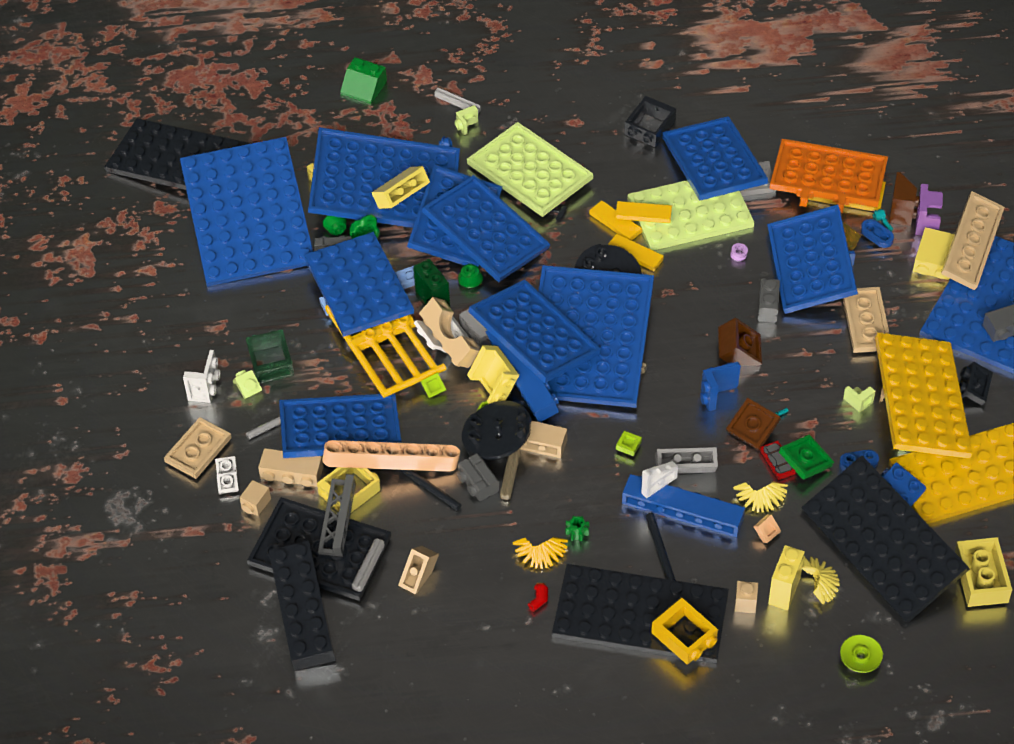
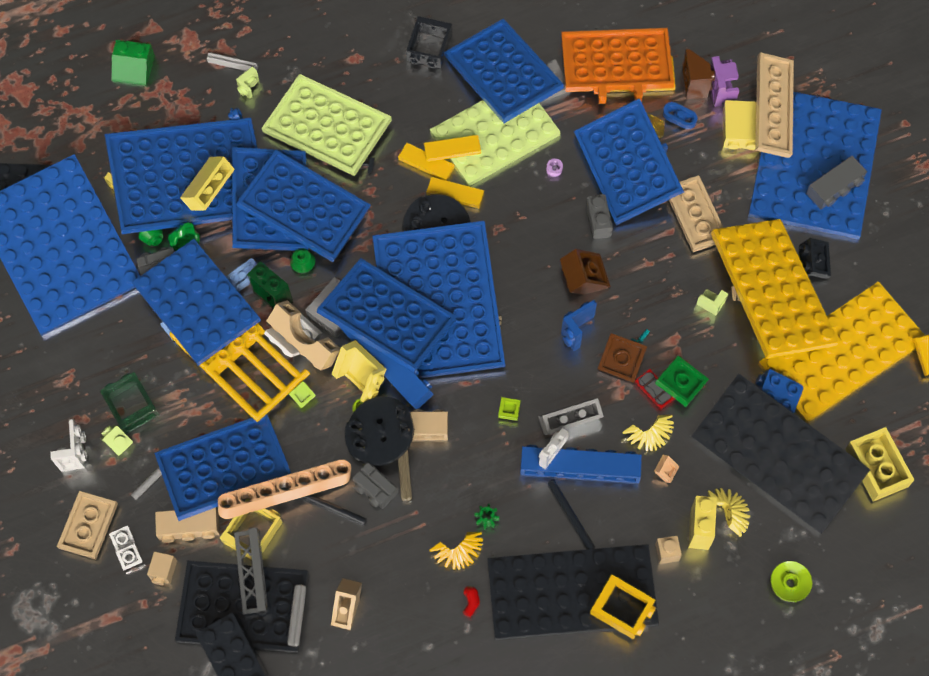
camera: 15 degrees left, 15 degrees up
blue plate [839,450,879,471] -> none
teal hand [872,209,894,231] -> none

